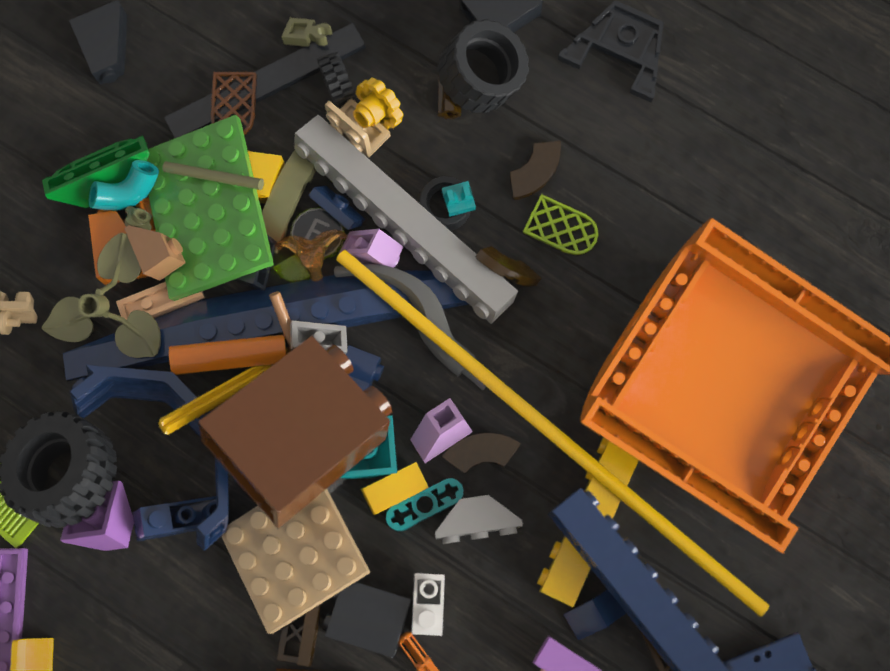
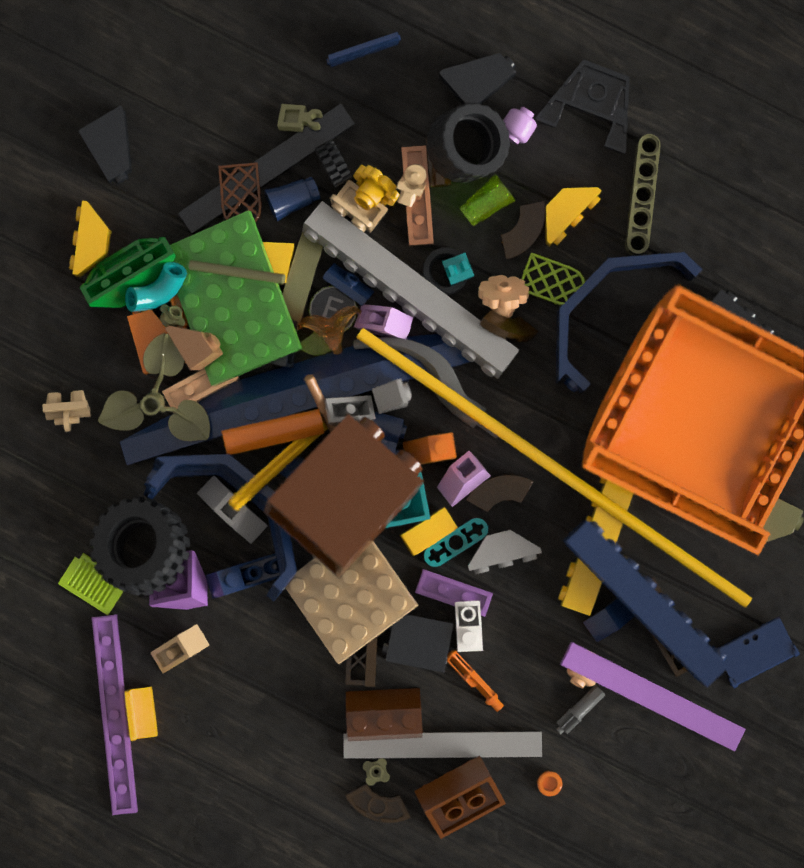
camera: 10 degrees left, 10 degrees up
none -> yellow slope [69,201,111,277]
none -> tan slope [150,624,209,673]
none -> light grey slope [197,476,268,544]
none -> dark blue plant [264,177,321,222]
none -> light grey slope [372,379,411,414]
none -> tan hips [397,164,427,207]
none -> nougat plate [401,146,434,246]
none -> orange slope [403,433,456,465]
none -> medium lavender tile [415,569,493,617]
none -> clear neon green plant [459,174,515,227]
none -> light nougat plant [478,275,529,318]
none -> lavender head [504,107,537,145]
none -> yellow slope [545,187,601,247]
none -> dark blue panel [556,252,702,393]
none -> olive beam [625,134,661,256]
none -> olive slope [763,499,804,542]

